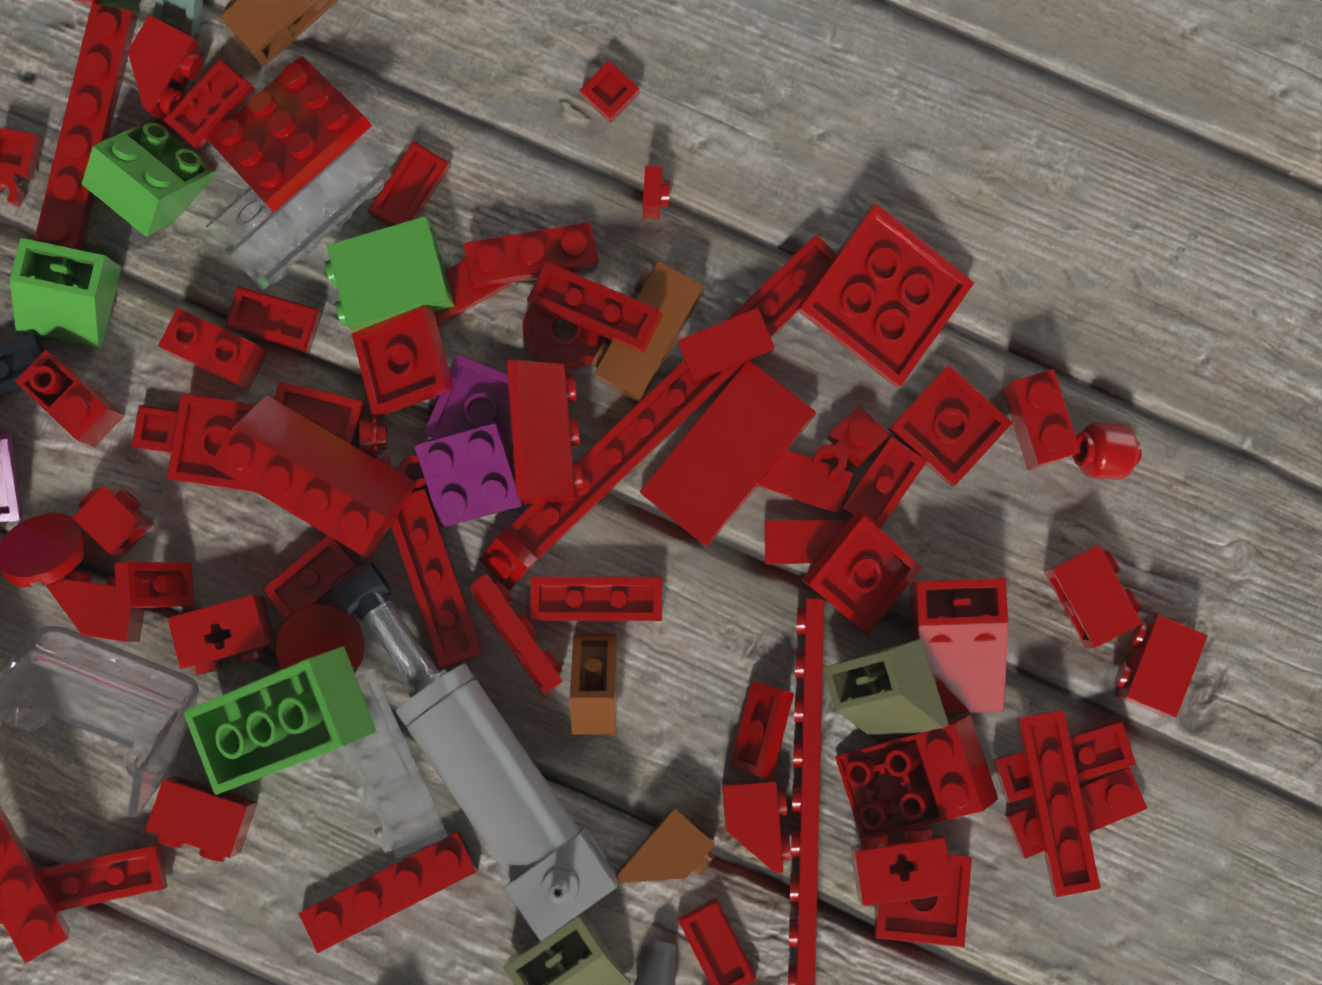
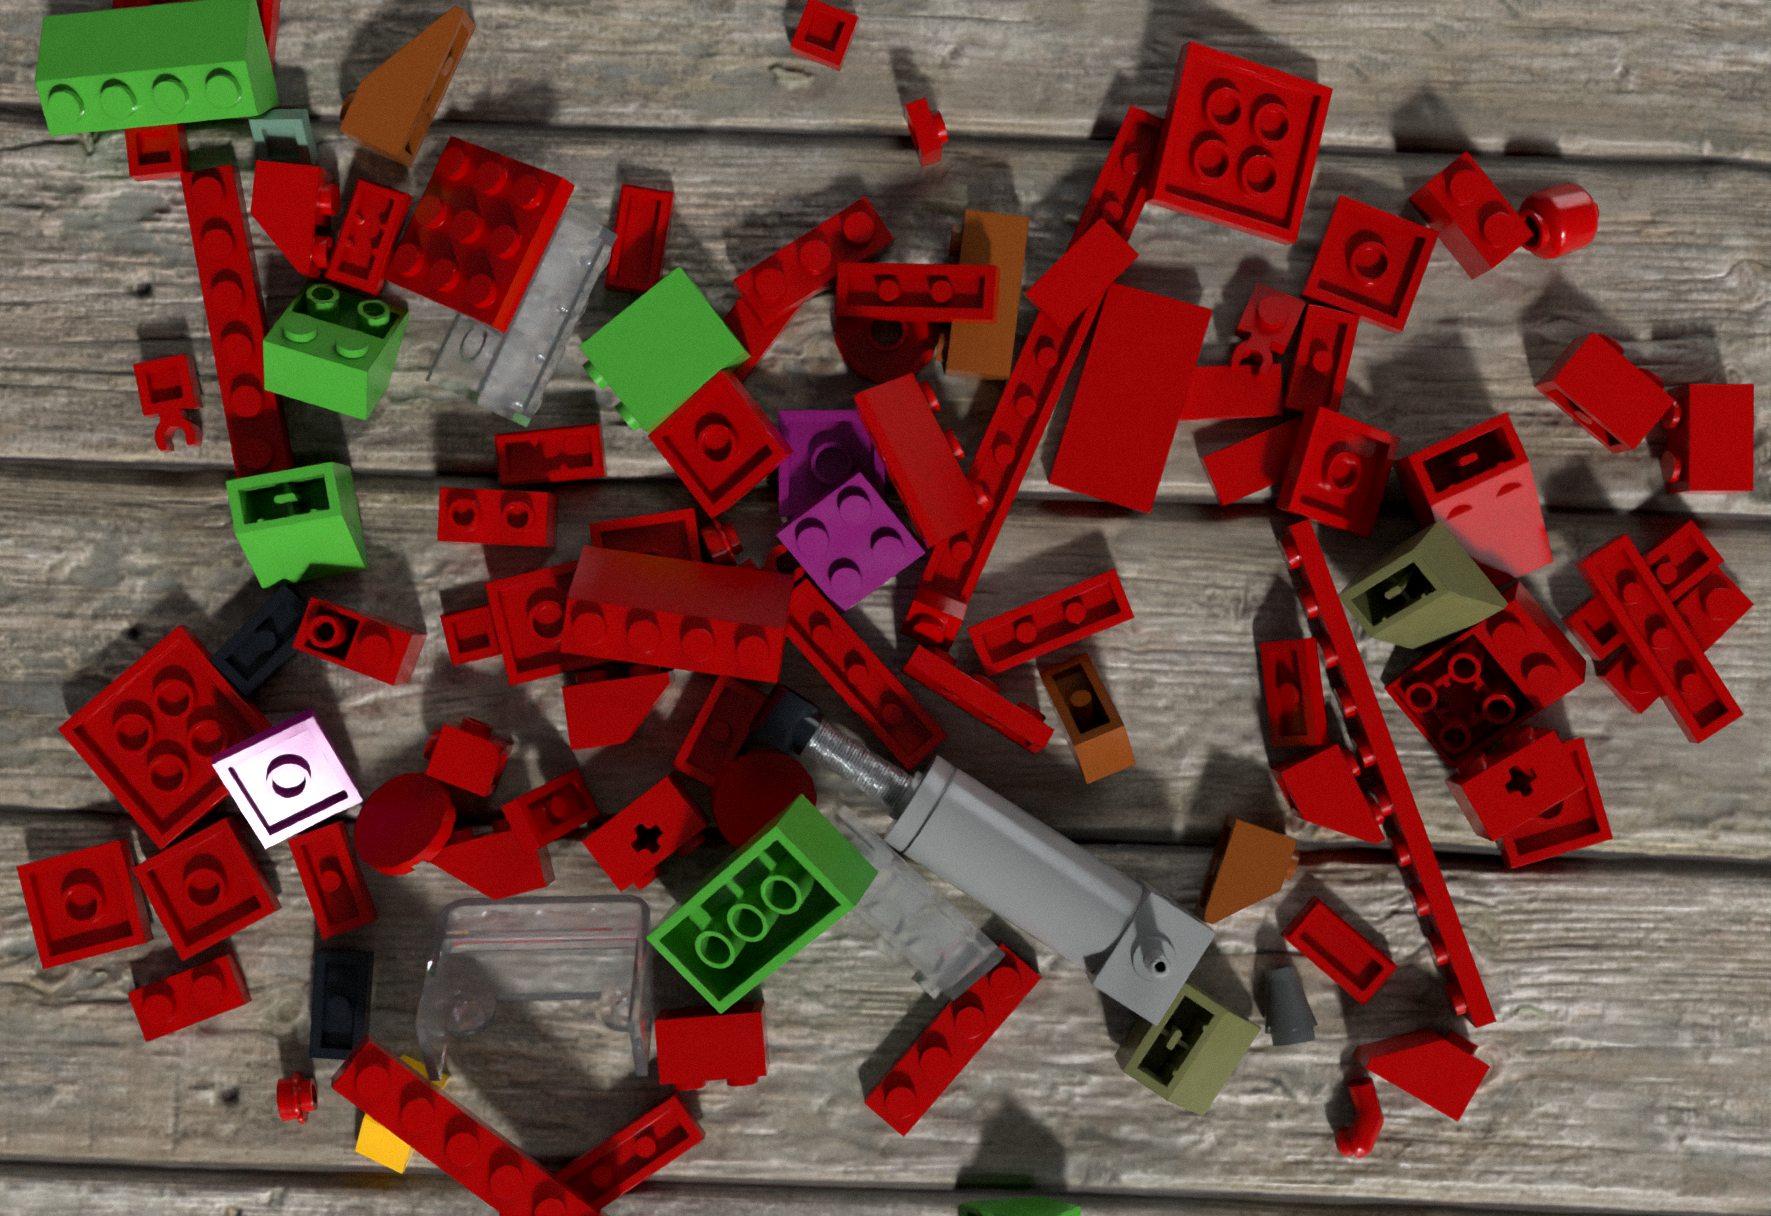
camera: 25 degrees left, 5 degrees up
none -> red slope [562,664,676,750]

